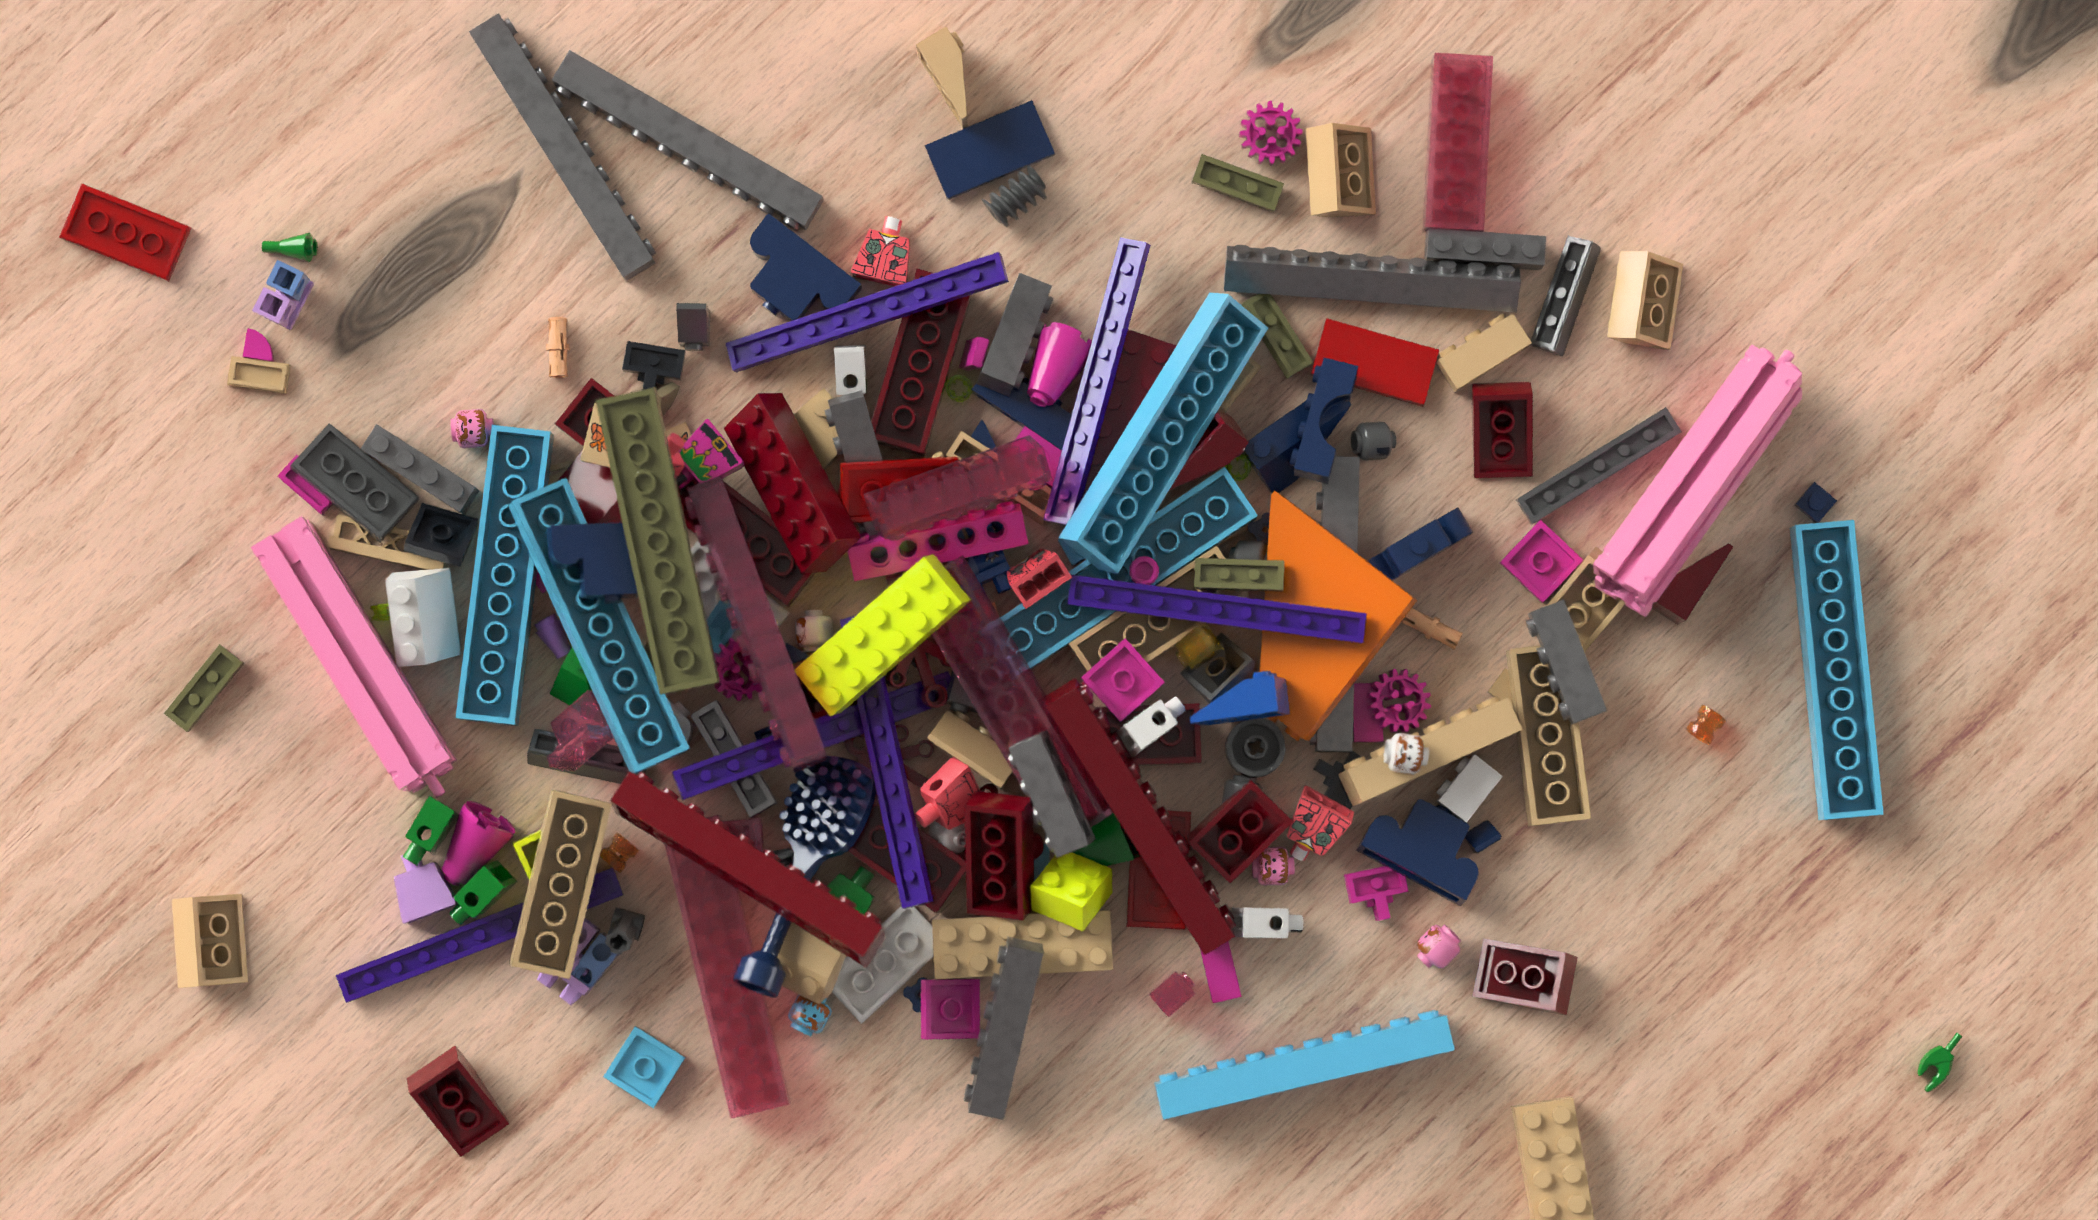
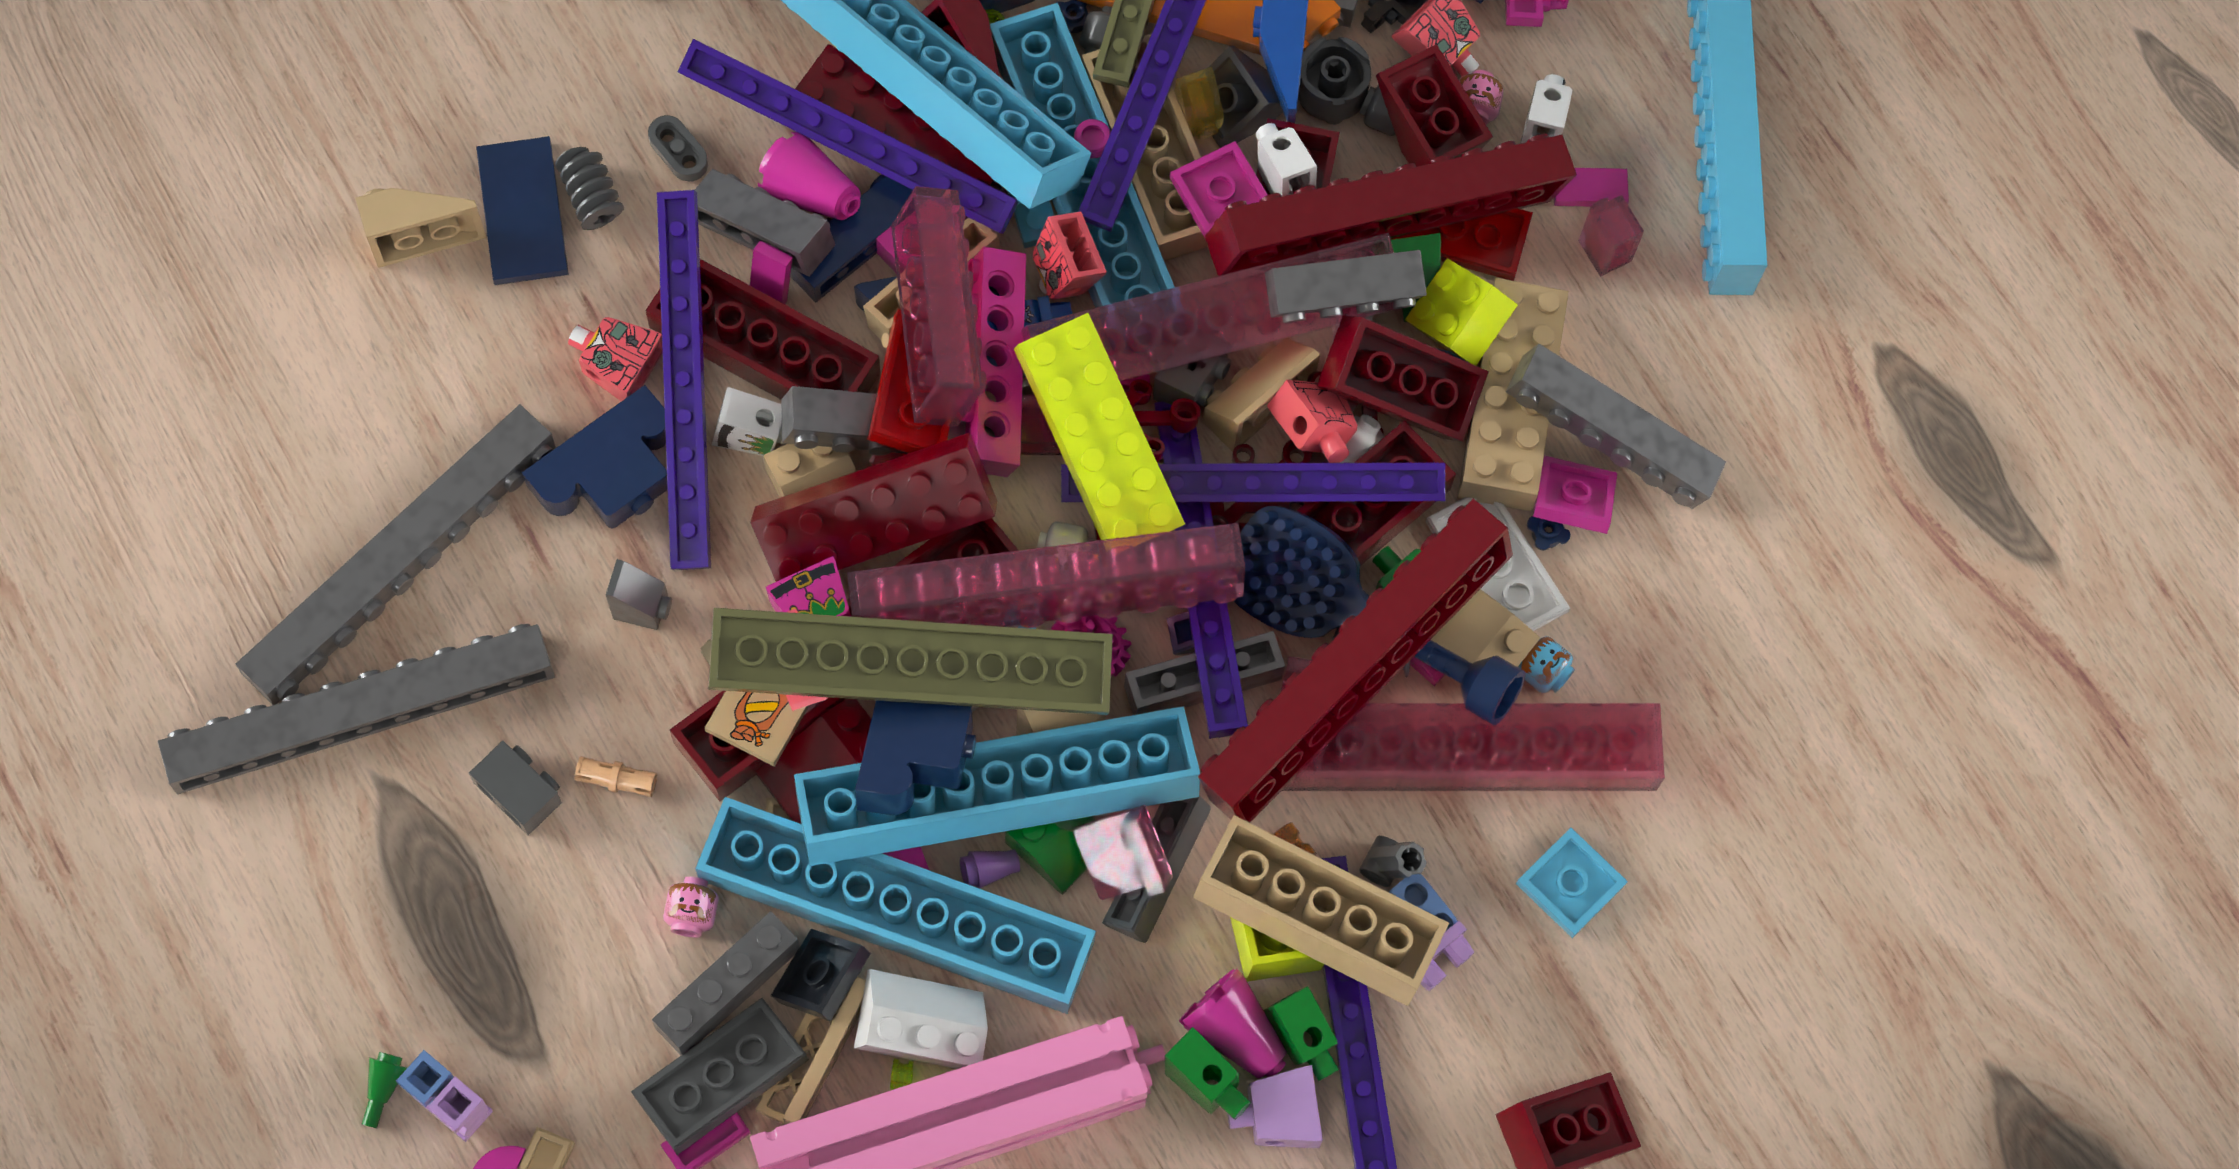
camera: 80 degrees left, 15 degrees down
black hinge [622,341,686,390] -> none
clear neon green bush [946,374,972,402] -> none
none -> dark grey brick [469,741,562,835]
none -> dark grey plate [648,115,708,182]

